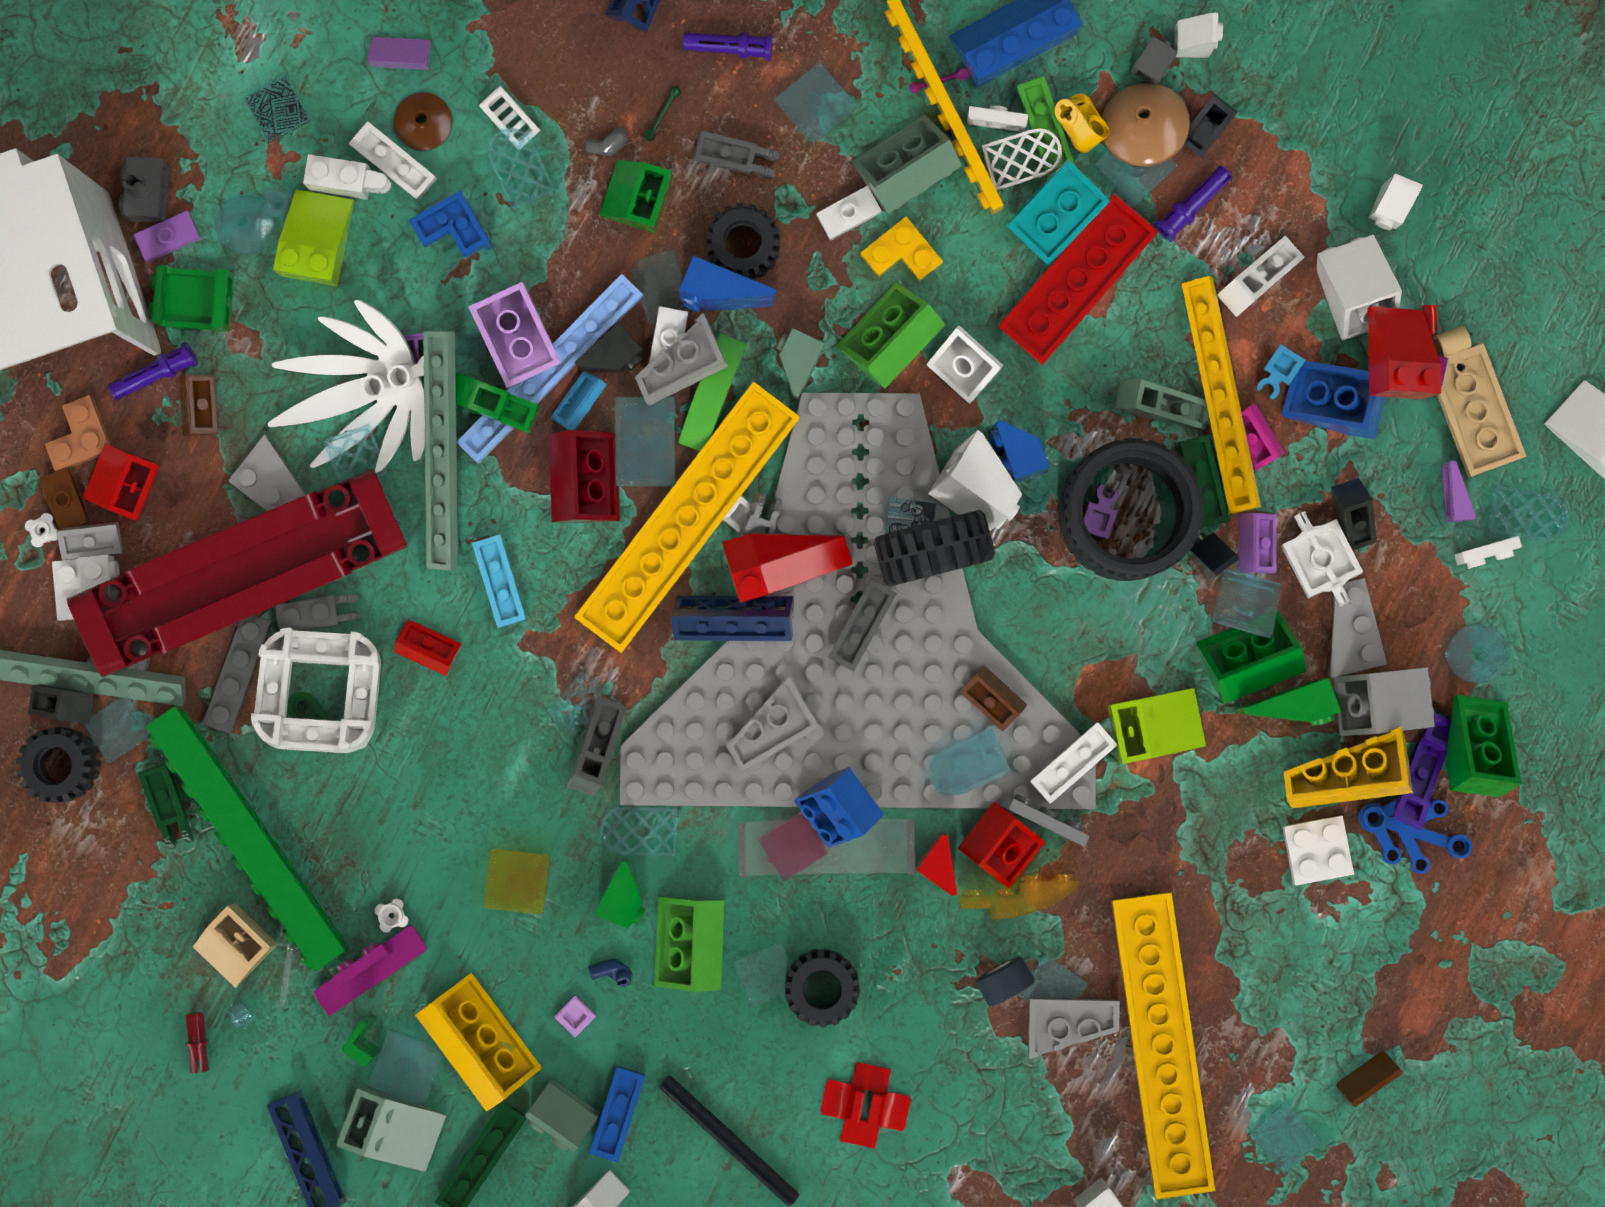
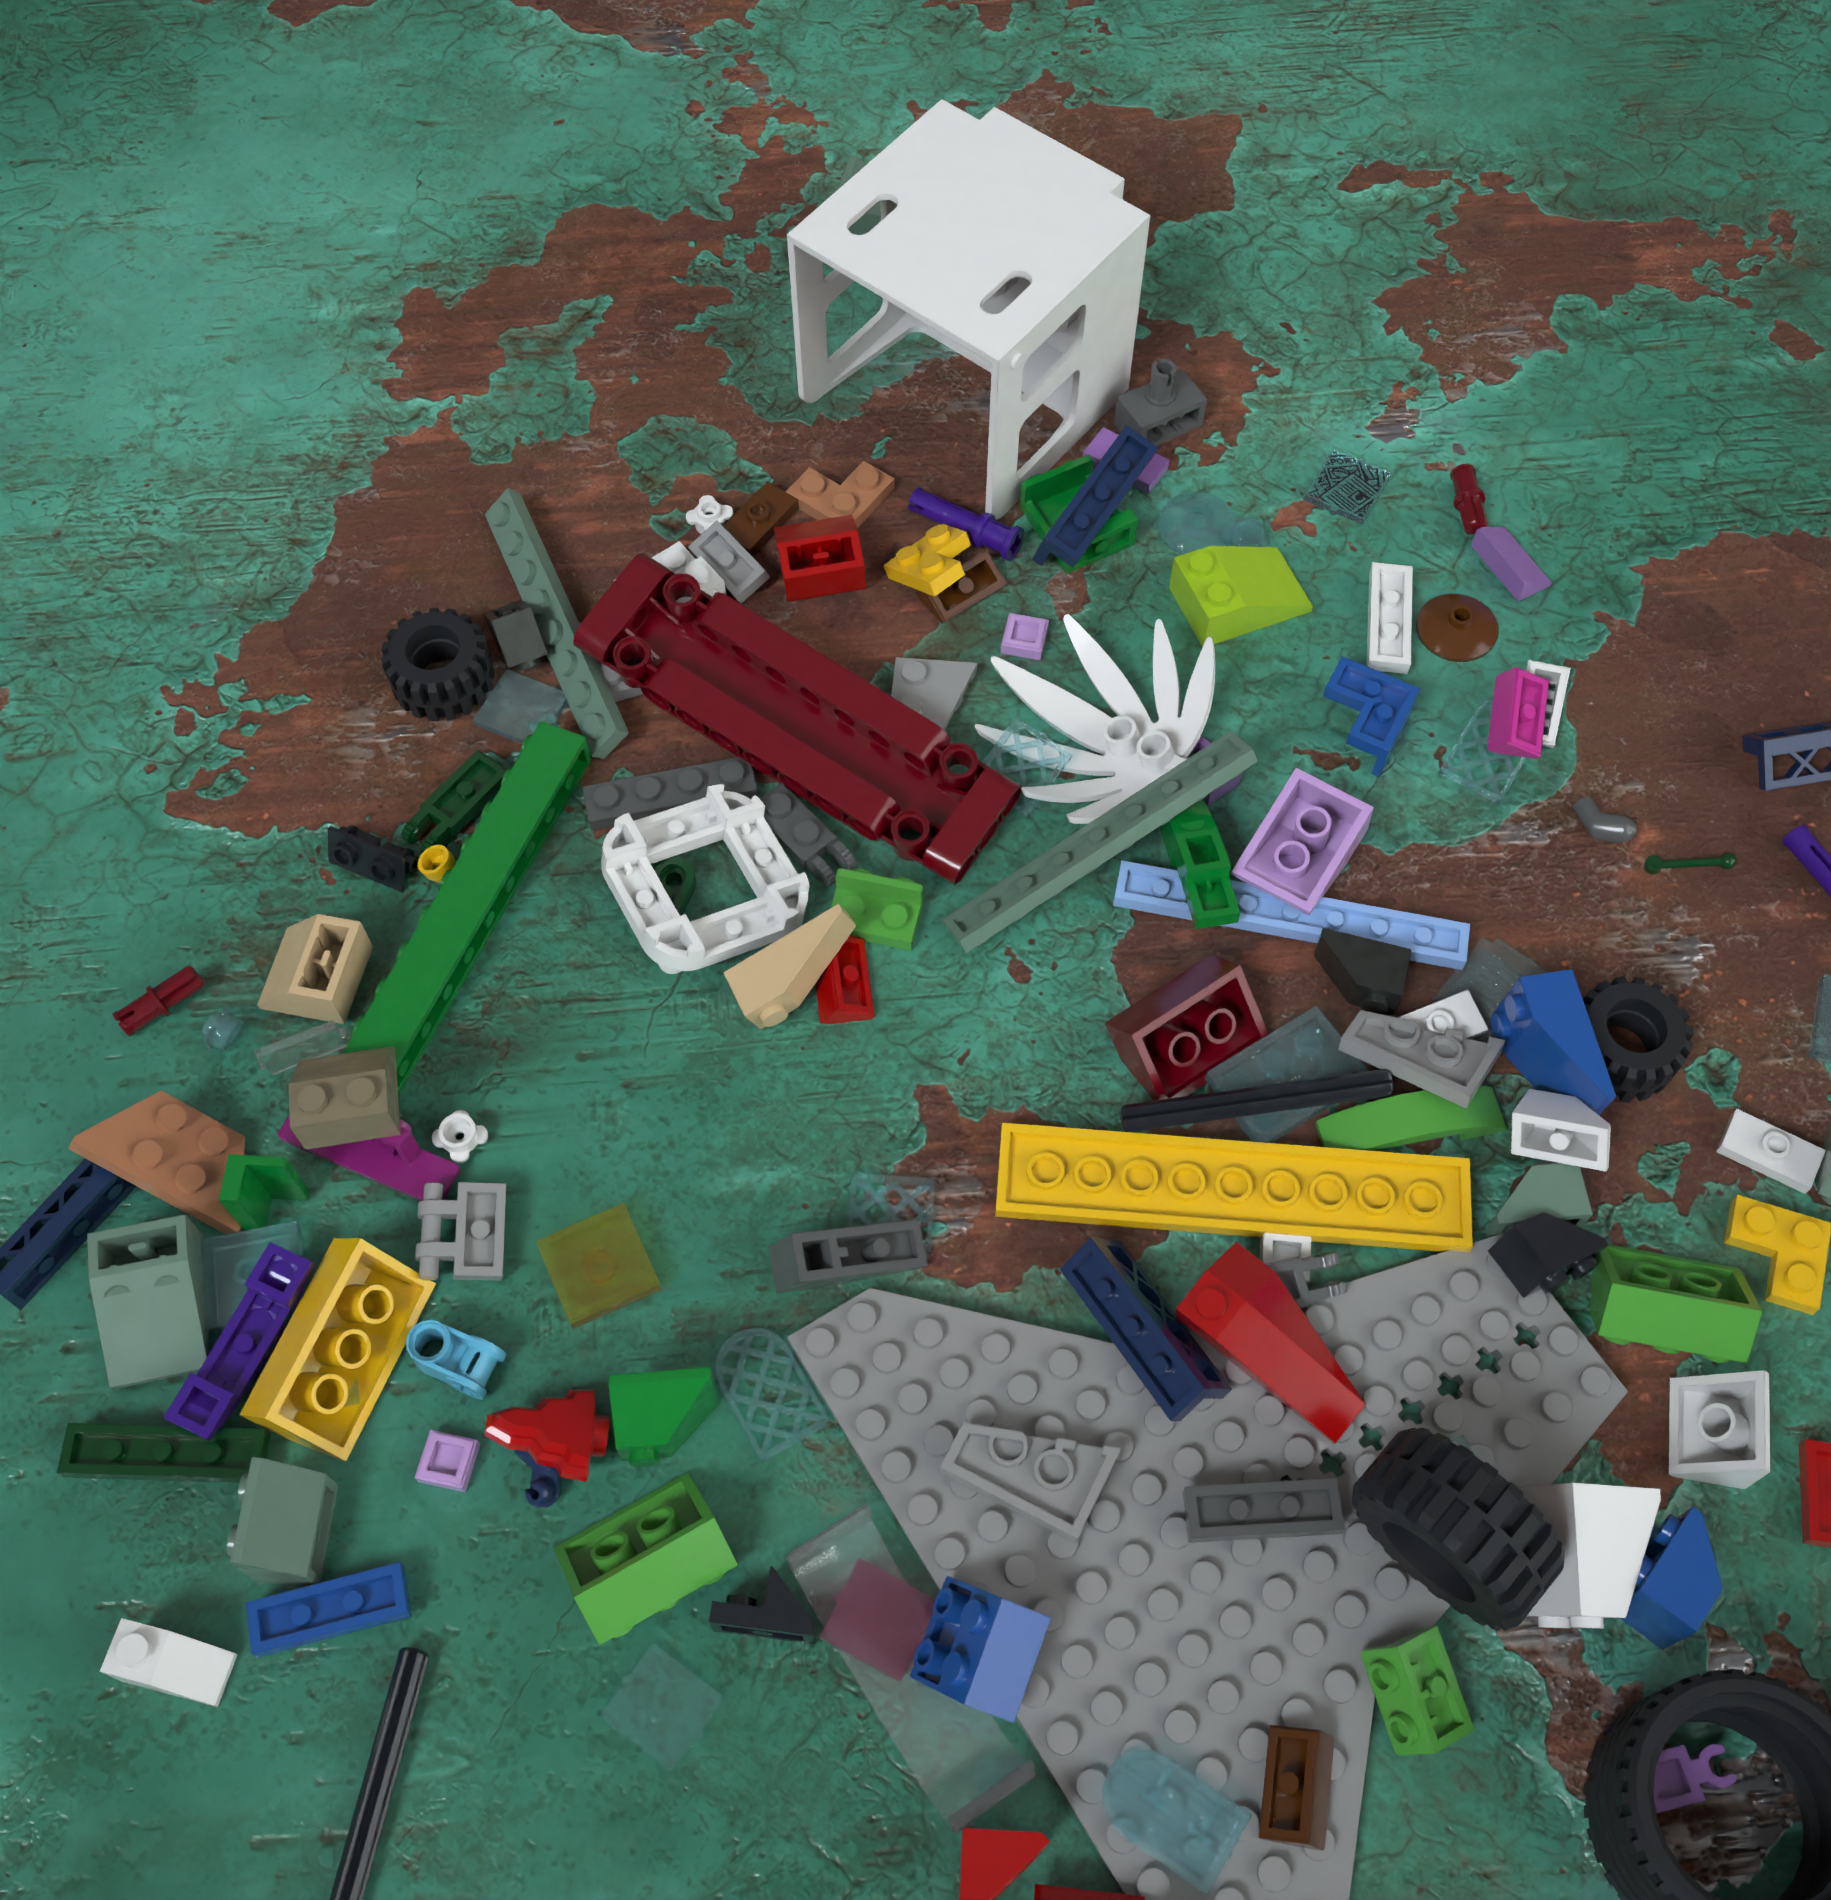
camera: 55 degrees right, 25 degrees down
white hinge [303,154,392,200] -> none
medium azure plate [472,534,527,628] -> none
dark azure plate [551,370,607,430] -> none
green slope [599,160,674,234] -> none
dark grey hinge [693,130,780,178] -> none
black tyre [785,949,860,1027] -> none
none -> nougat wing [68,1090,245,1239]
none -> dark purple slope [163,1242,314,1441]
none -> dark tan slope [288,1046,401,1150]
none -> black hinge [328,825,419,893]
none -> medium azure piece [406,1320,507,1400]
none -> light grey plate [415,1182,506,1281]
none -> yellow hinge [418,845,456,883]
none -> red rock [484,1389,609,1482]
none -> black slope [709,1566,816,1644]
none -> tan slope [723,904,856,1029]
none -> bright green bracket [831,868,923,951]
none -> yellow plate [883,524,971,597]
none -> lavender tile [1001,613,1049,661]
none -> dark blue fence [1032,425,1159,568]
none -> black axle [1120,1069,1394,1132]
none -> bright green bracket [1361,1626,1474,1756]
none -> dark red axle [1450,464,1488,535]
none -> dark pink slope [1487,667,1549,759]
none -> black slope [1487,1212,1609,1298]
none -> white slope [1511,1089,1611,1171]

